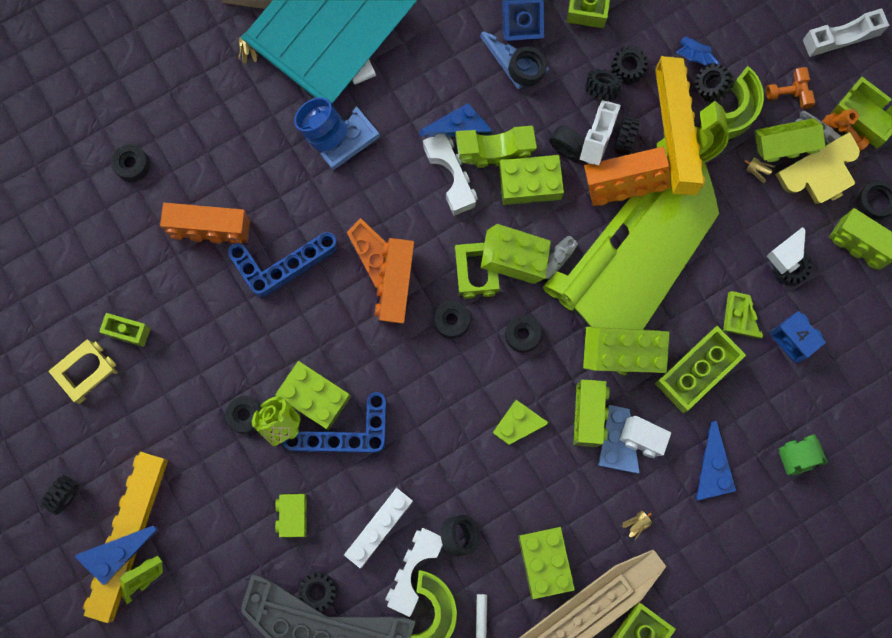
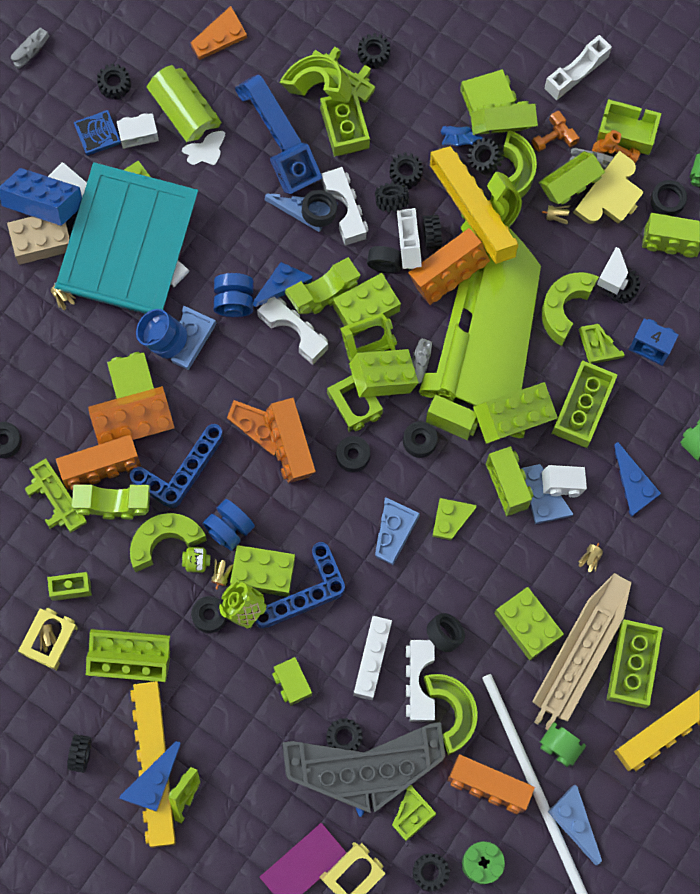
camera: 25 degrees left, 5 degrees down
none -> lime hinge [25,459,87,533]
none -> pearl gold piece [39,624,57,653]
none -> lime brick [72,485,150,520]
none -> lime brick [86,629,170,682]
none -> orange brick [88,386,174,445]
none -> lime brick [107,352,154,399]
none -> lime brick [130,513,207,572]
none -> lime head [182,547,211,573]
none -> blue wheel [202,499,255,551]
none -> pearl gold piece [211,559,234,590]
none -> blue wheel [213,273,254,317]
none -> white arch [321,167,368,246]
none -> lime panel [340,313,397,362]
none -> medium blue wing [375,497,420,565]
none -> lime brick [426,395,479,440]
none -> lime brick [460,69,516,116]
none -> lime piece [471,101,538,135]
none -> lime brick [542,272,599,346]

